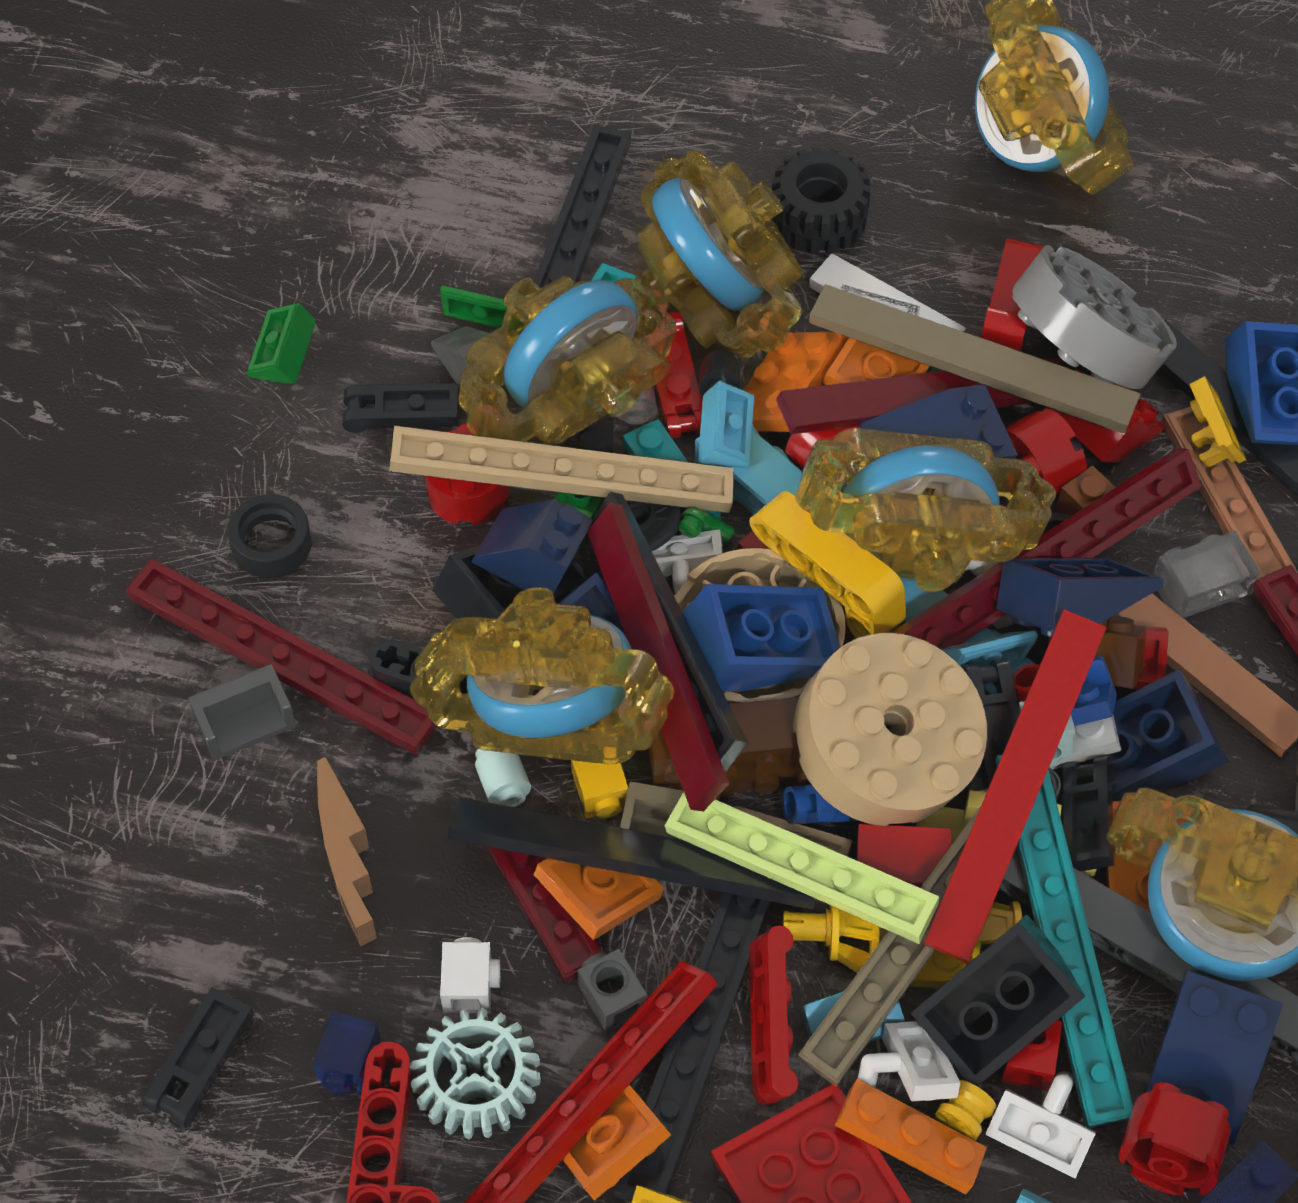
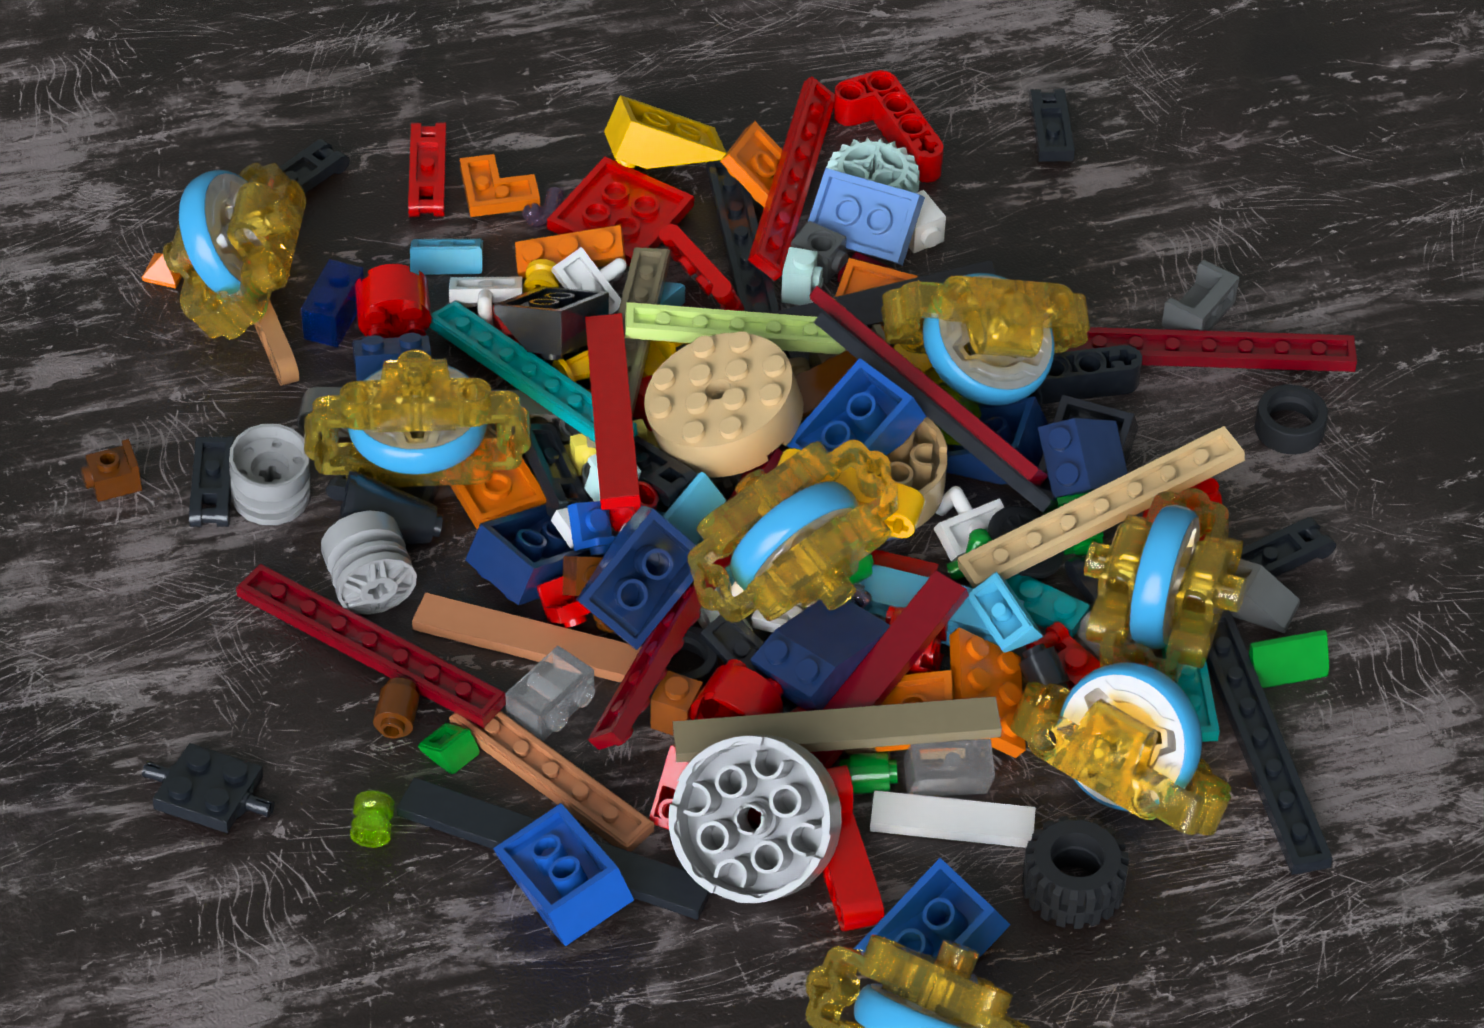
camera: 150 degrees right, 10 degrees down
green slope [247,303,315,384] -> none
clear blue brick [313,1011,381,1094] -> none
medium nougat slope [317,757,377,947] -> none
yellow plate [1190,376,1246,467] -> none
none -> light aqua brick [781,247,824,305]
none -> medium blue plate [808,168,925,266]
none -> blue slope [854,858,1010,996]

